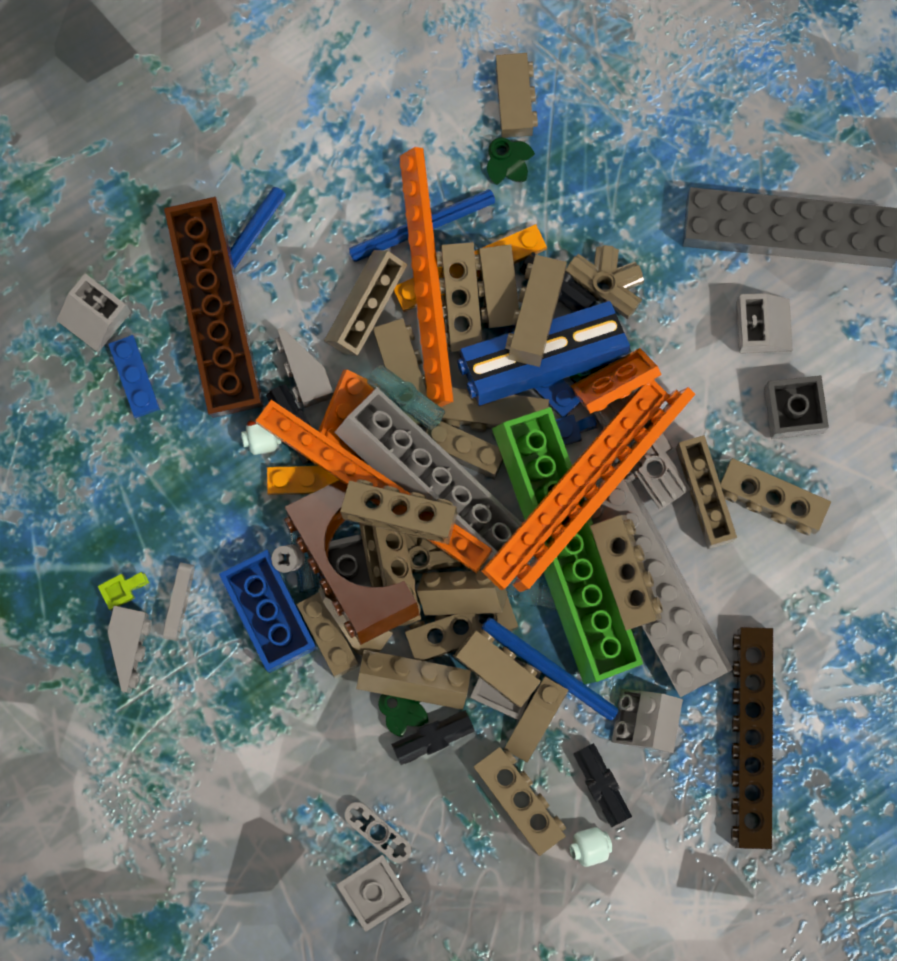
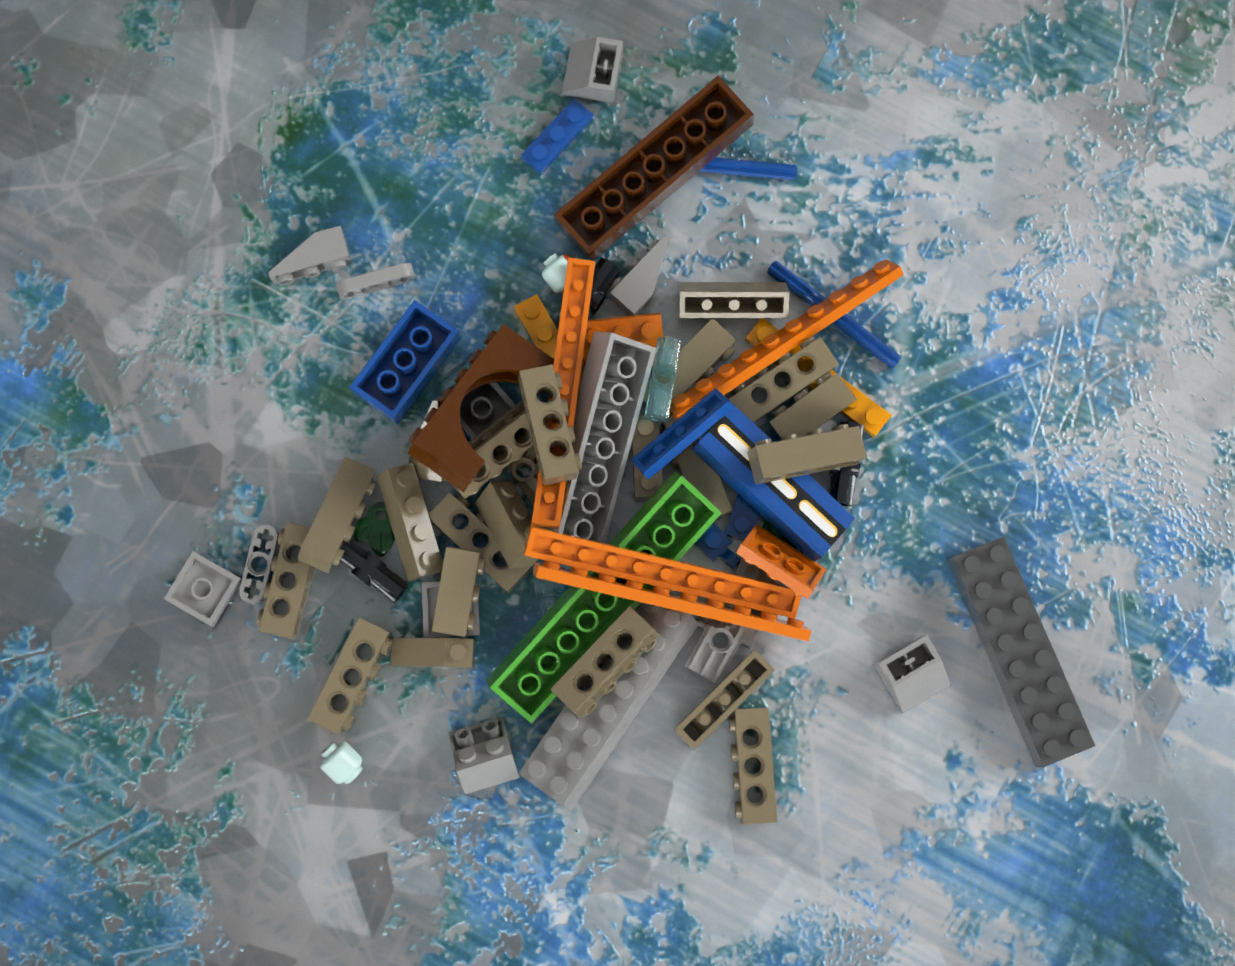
camera: 55 degrees right, 0 degrees up
lime plate [98,572,150,611] -> none
light grey wheel [271,544,305,573] -> none
dark tan brick [297,593,360,678] -> none
blue axle [482,618,619,720] -> none
dark green plate [487,137,535,185] -> none
dark tan brick [496,53,538,138] -> none
dark tan piece [565,245,644,319] -> none
black piece [573,743,632,828] -> none
dark brown brick [731,627,773,849] -> none
dark grey brick [764,375,829,440] -> none
none -> dark tan brick [257,522,315,640]
none -> dark tan brick [297,457,377,573]
none -> blue plate [631,388,734,480]

